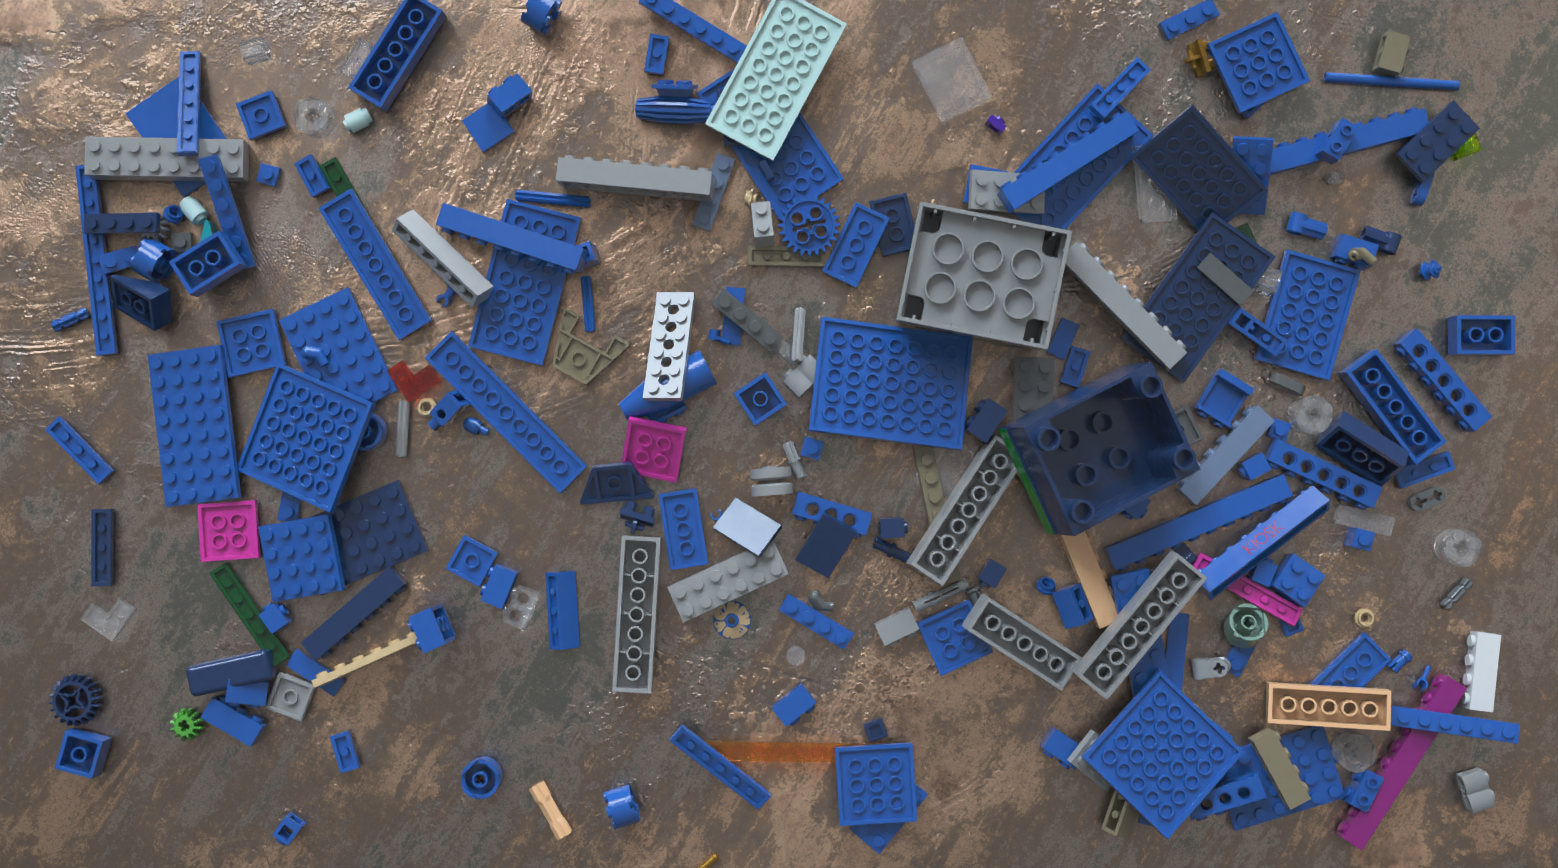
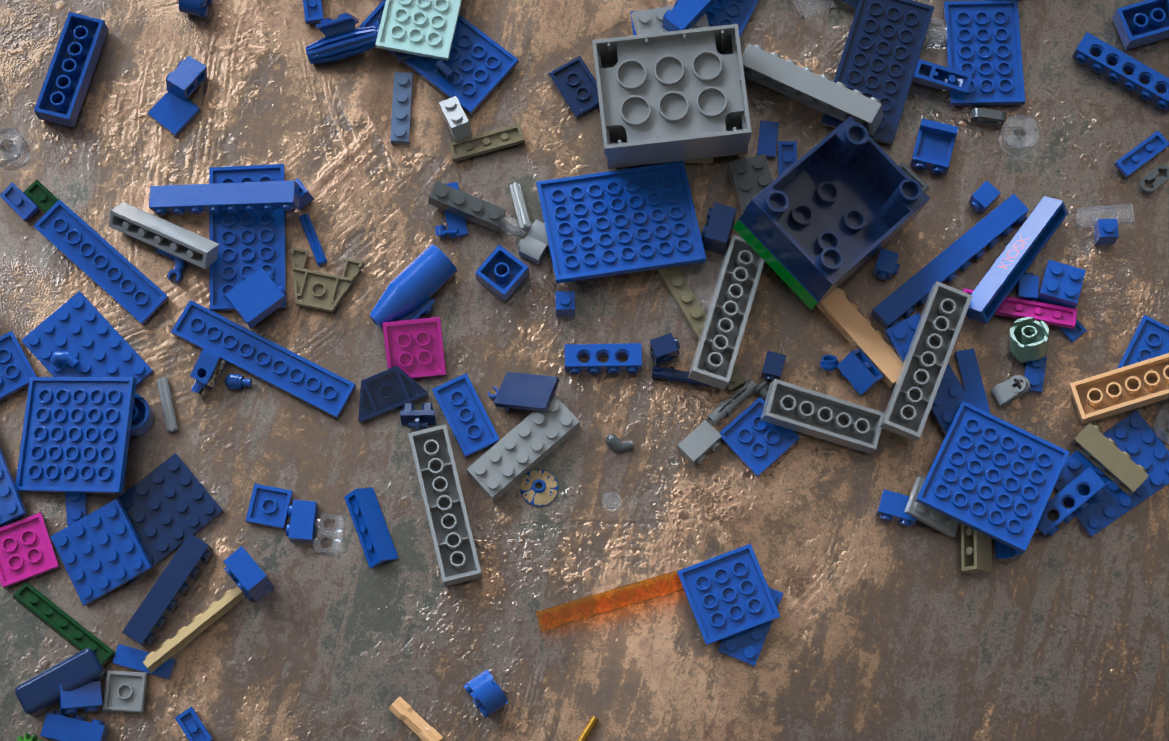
camera: 10 degrees left, 15 degrees down
blue brick [259,602,293,634] -> none
clear hinge [339,37,374,80] -> none
light aqua brick [343,107,373,133] -> none
clear red plate [387,360,441,403] -> none
tan plate [417,398,437,417] -> none
blue brick [461,756,504,799] -> none
blue axle [515,190,591,207] -> none
light grey brick [556,155,716,202] -> none
plate [643,292,696,401] -> none
blue plate [670,724,771,810] -> none
tan plate [744,188,760,206] -> none
light grey wheel [749,465,793,497] -> none
blue brick [772,682,816,727] -> none
blue gear [778,194,840,257] -> none
blue plate [779,593,854,650] -> none
light grey axle [783,441,807,479] -> none
dark blue tile [795,512,857,578] -> none
blue plate [822,202,890,288] -> none
dark blue tile [863,717,888,743] -> none
sand blue brick [1175,405,1275,505] -> none
dark grey tile [1196,253,1254,306] -> none
blue plate [1265,418,1292,442] -> none
blue brick [1265,439,1383,510] -> none
dark blue brick [1316,410,1409,487] -> none
blue brick [1338,349,1447,465] -> none
tan plate [1354,608,1374,628] -> none
none -> blue brick [225,268,287,329]

